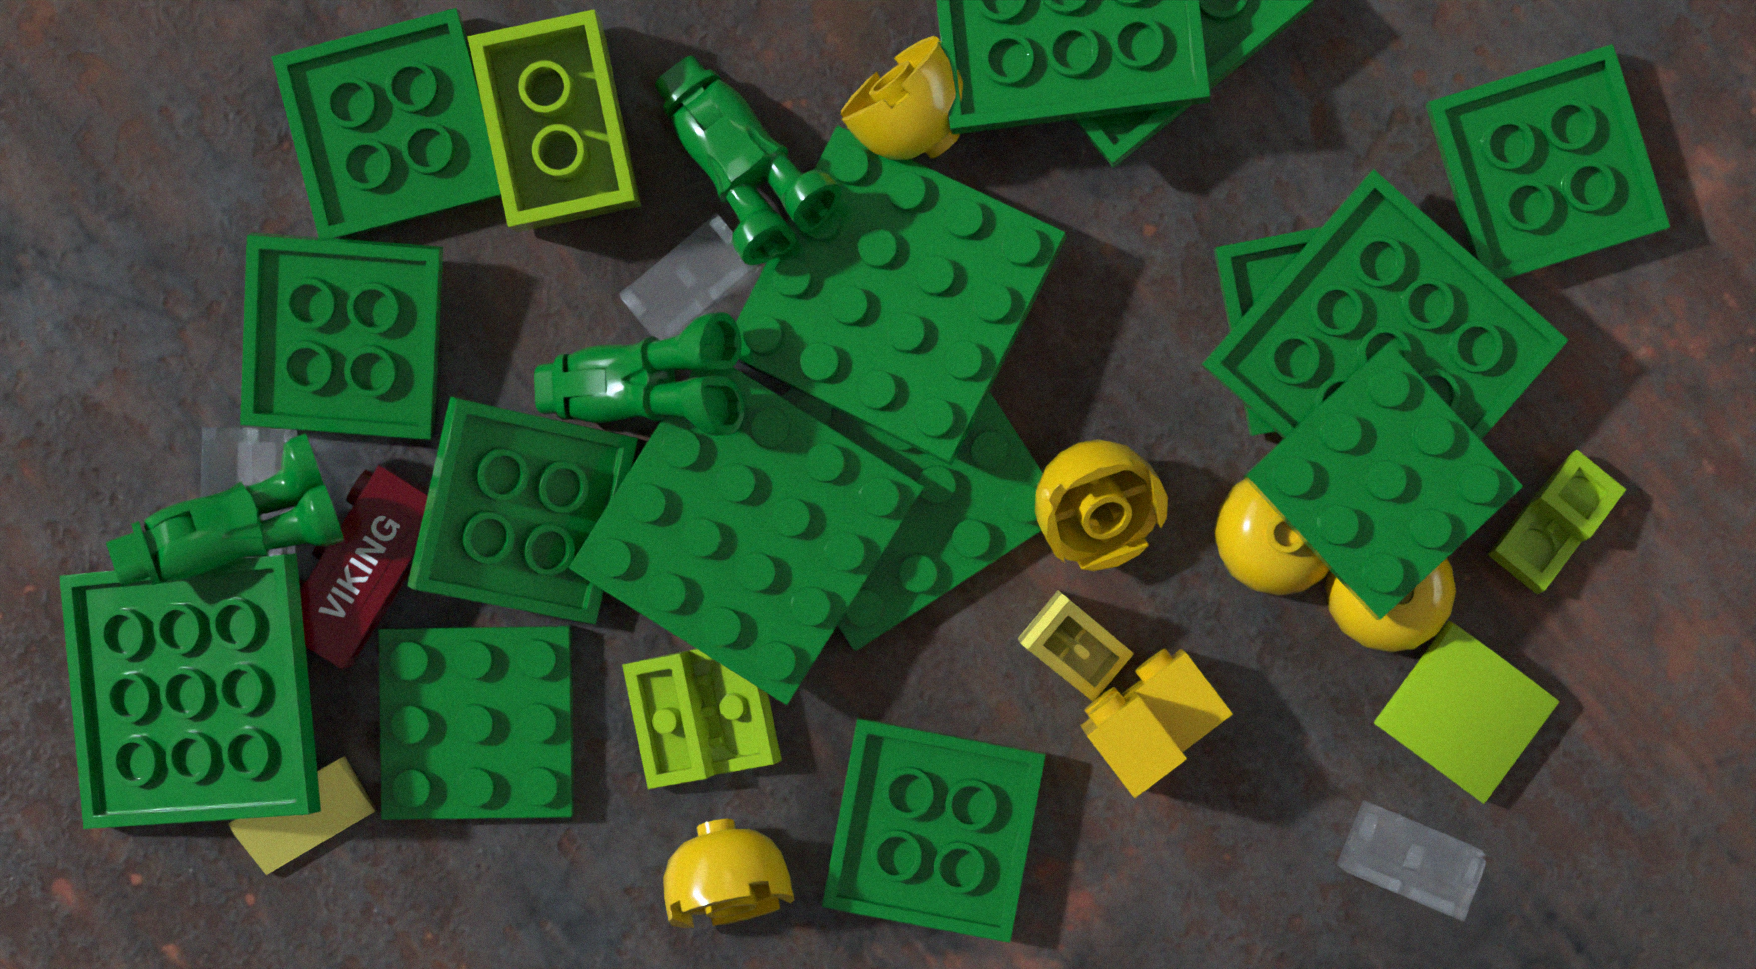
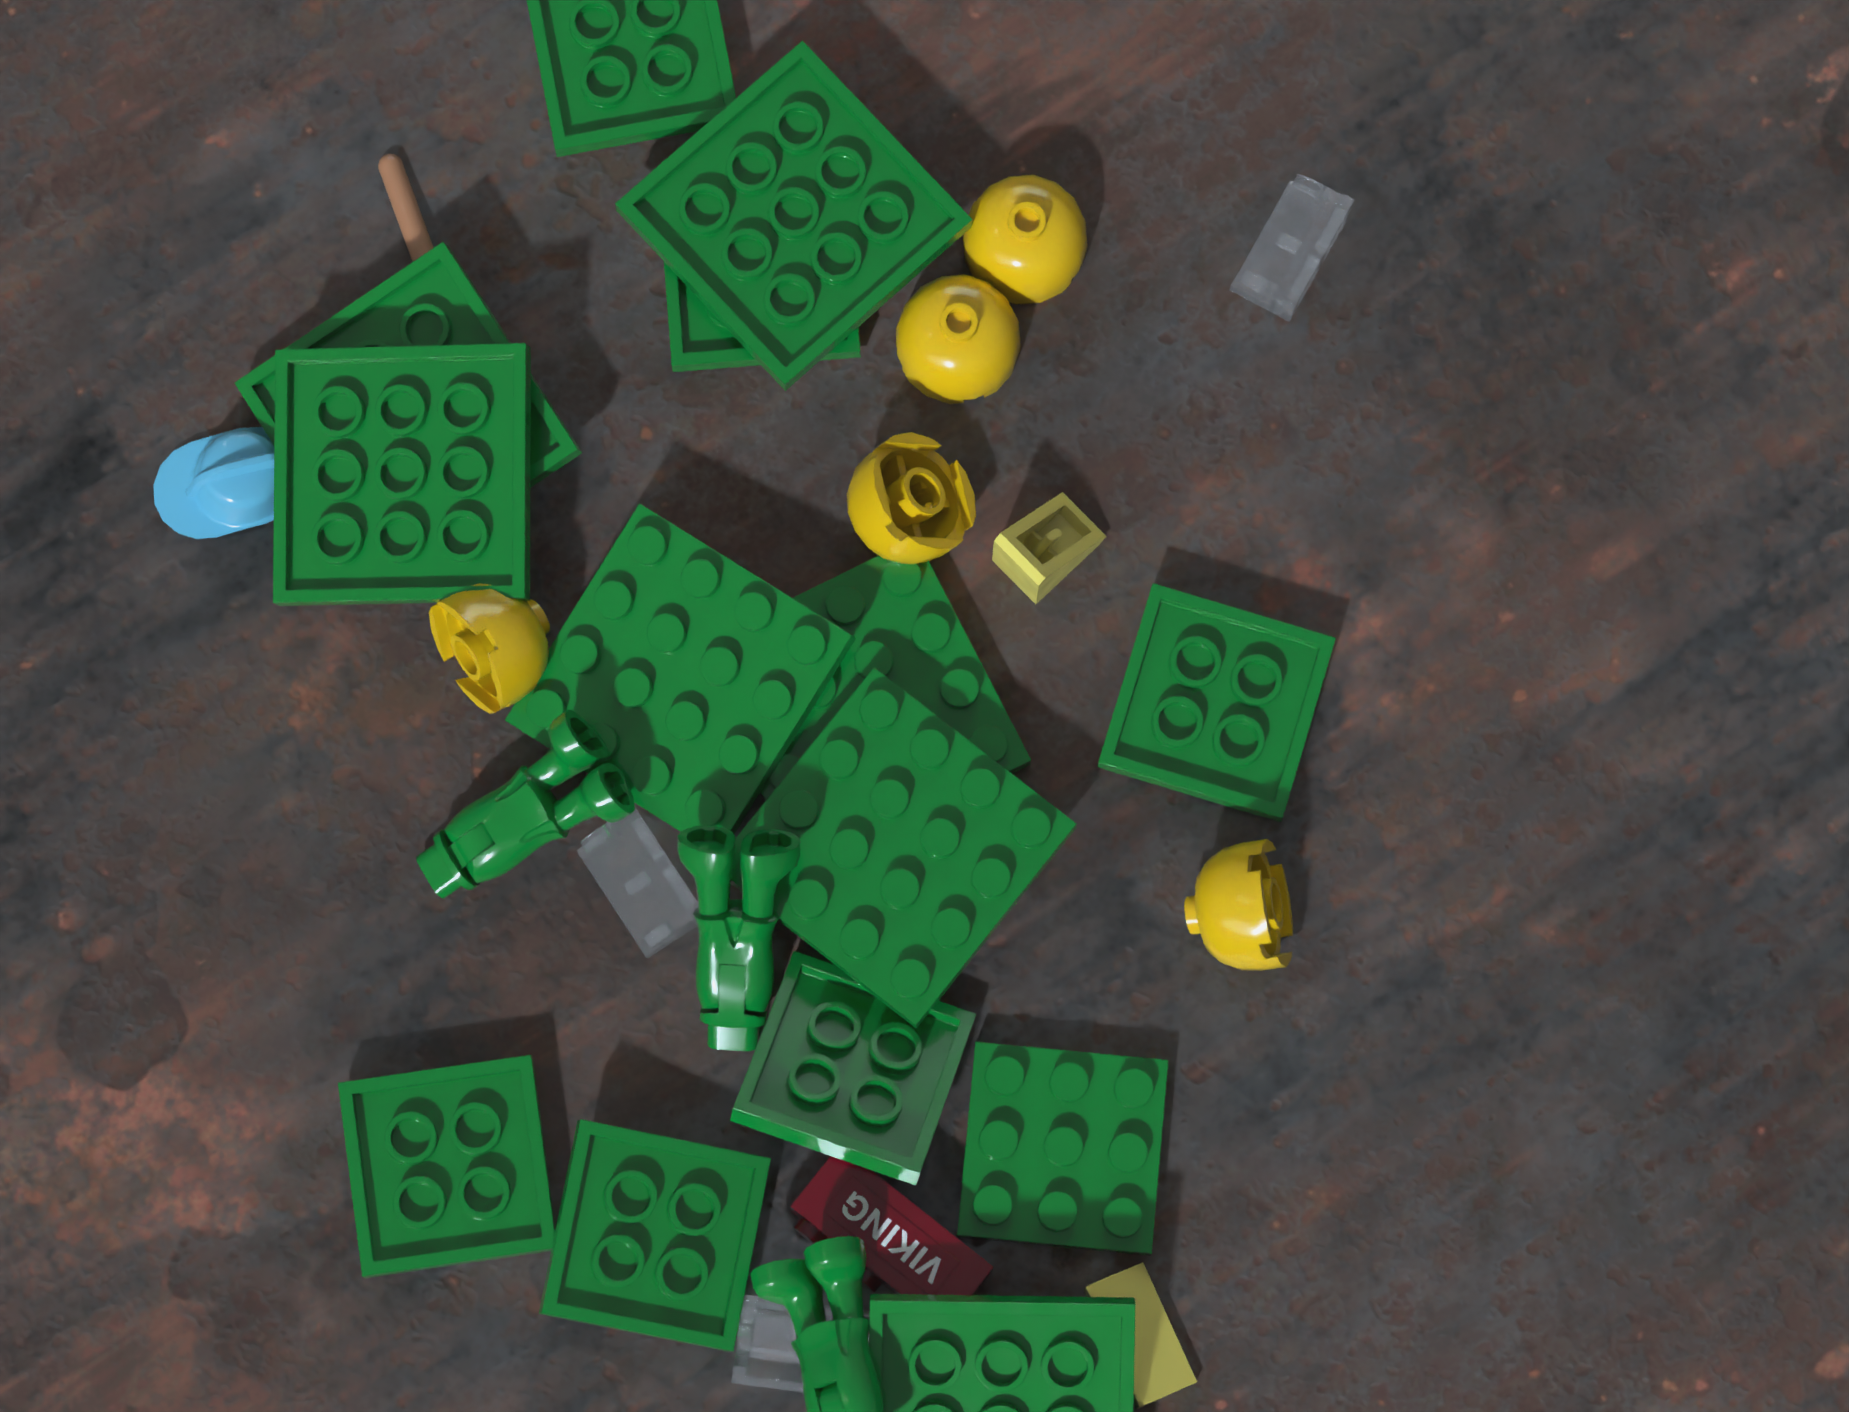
camera: 85 degrees left, 10 degrees down
lime brick [467,9,641,233] -> none
lime slope [622,649,782,789] -> none
yellow brick [1080,648,1233,798] -> none
green plate [1243,342,1523,620] -> none
lime slope [1373,621,1560,804] -> none
lime slope [1487,449,1626,594] -> none

